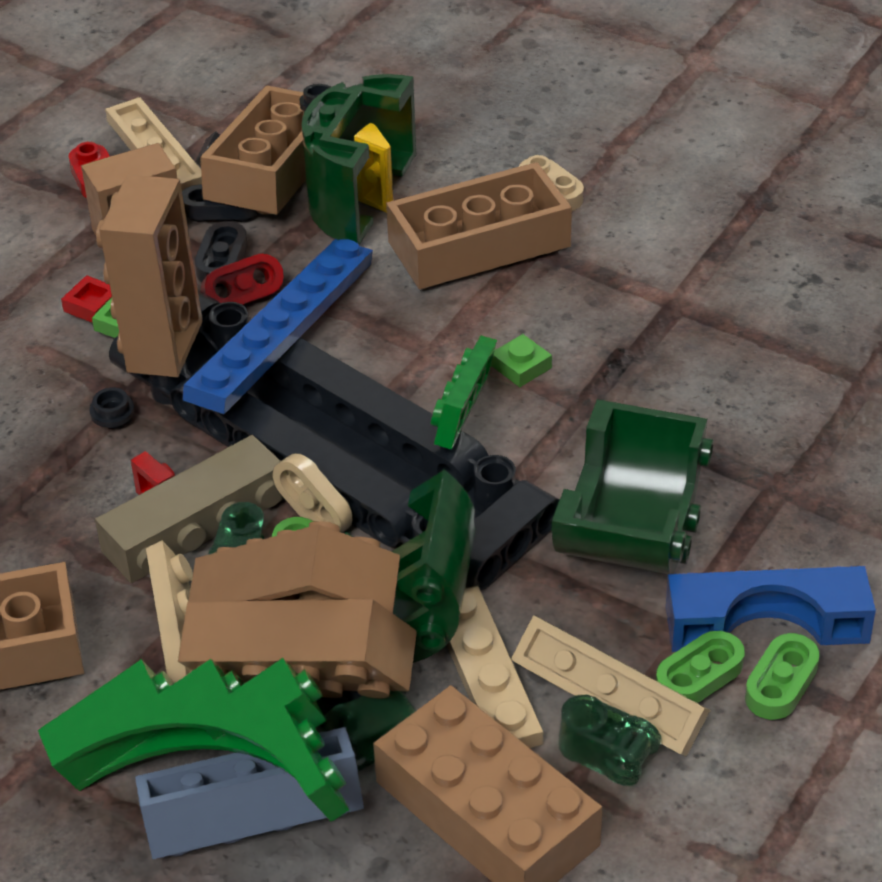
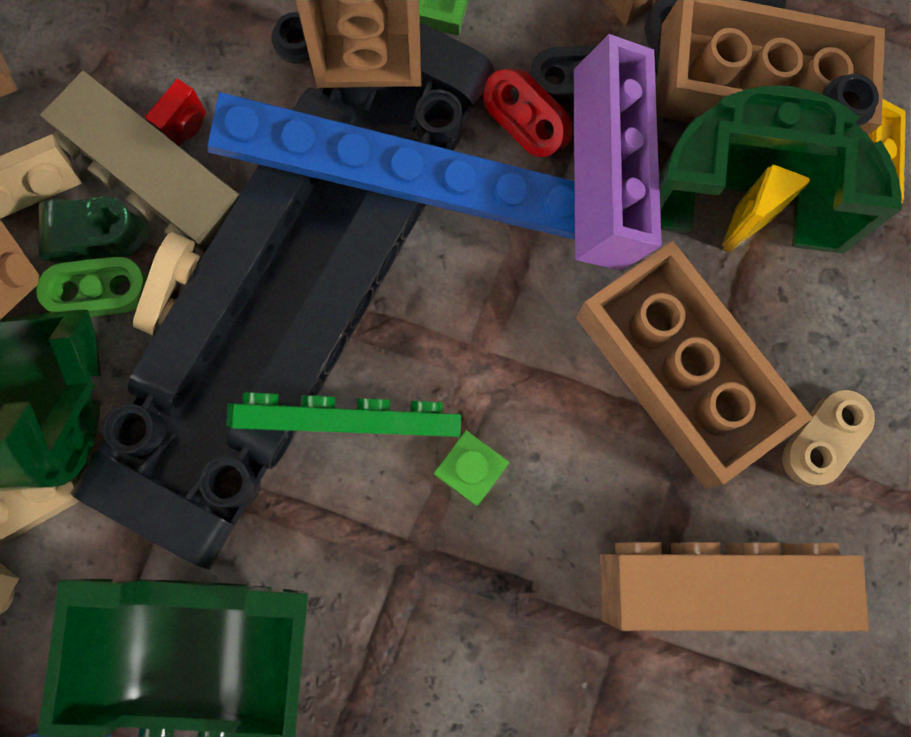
camera: 75 degrees right, 35 degrees up
none -> medium lavender brick [574,34,662,271]
none -> medium nougat brick [600,542,869,631]

